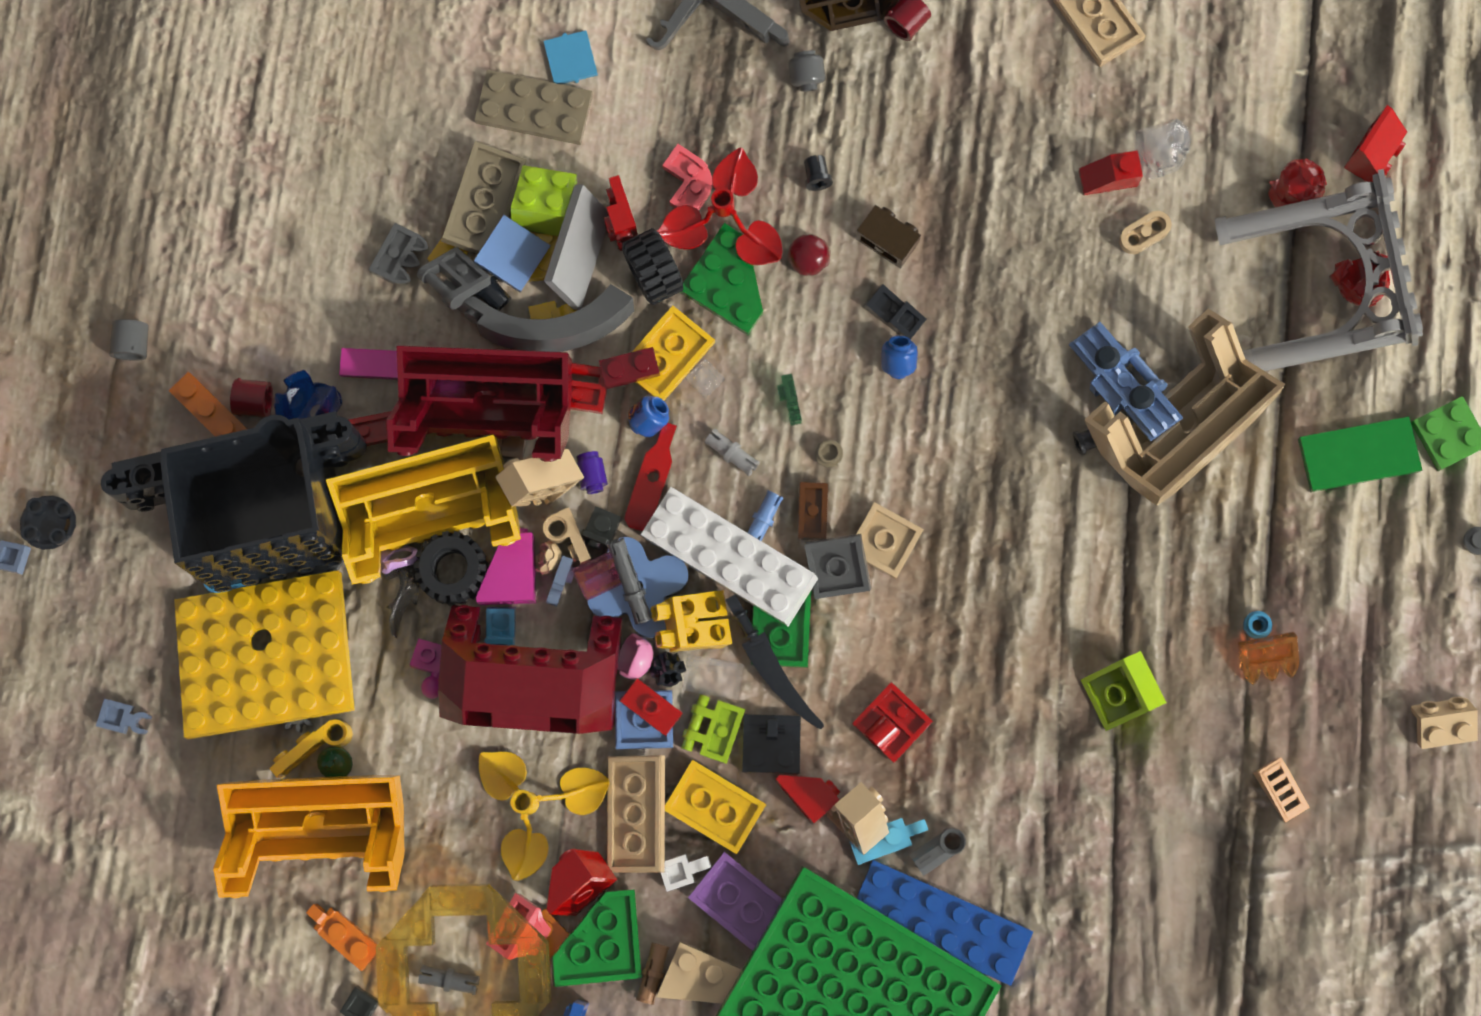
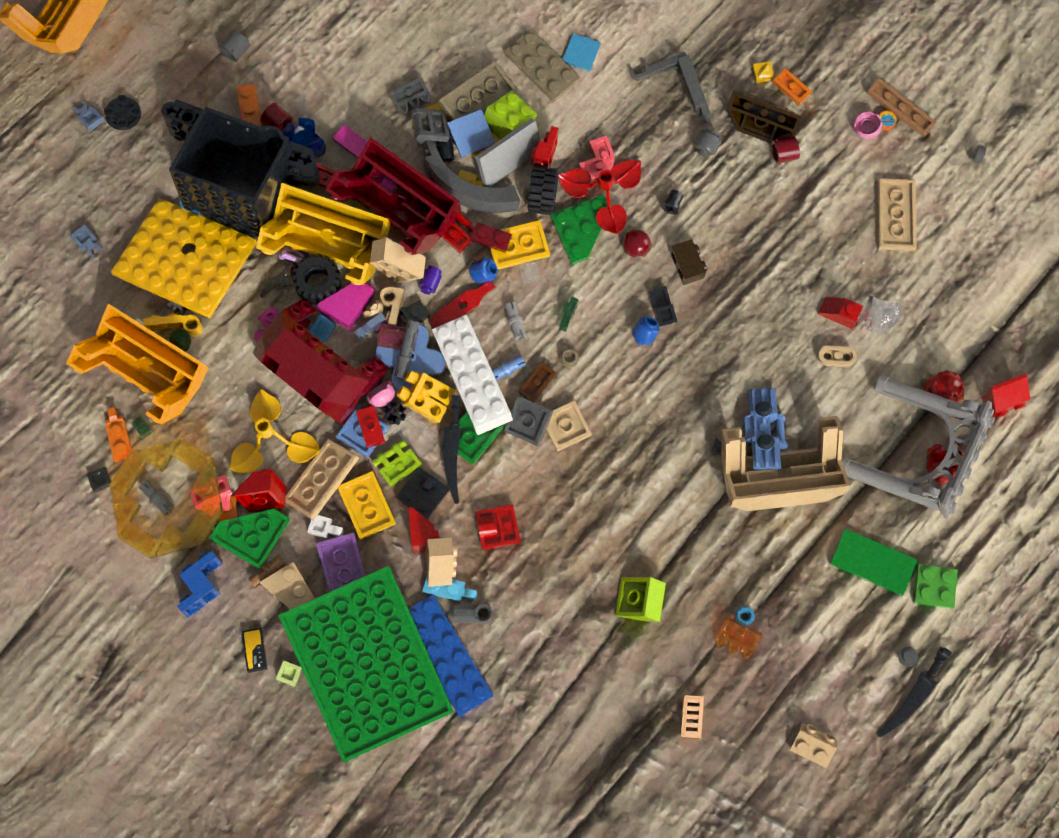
camera: 30 degrees right, 5 degrees down
none -> clear green piece [131,416,153,439]

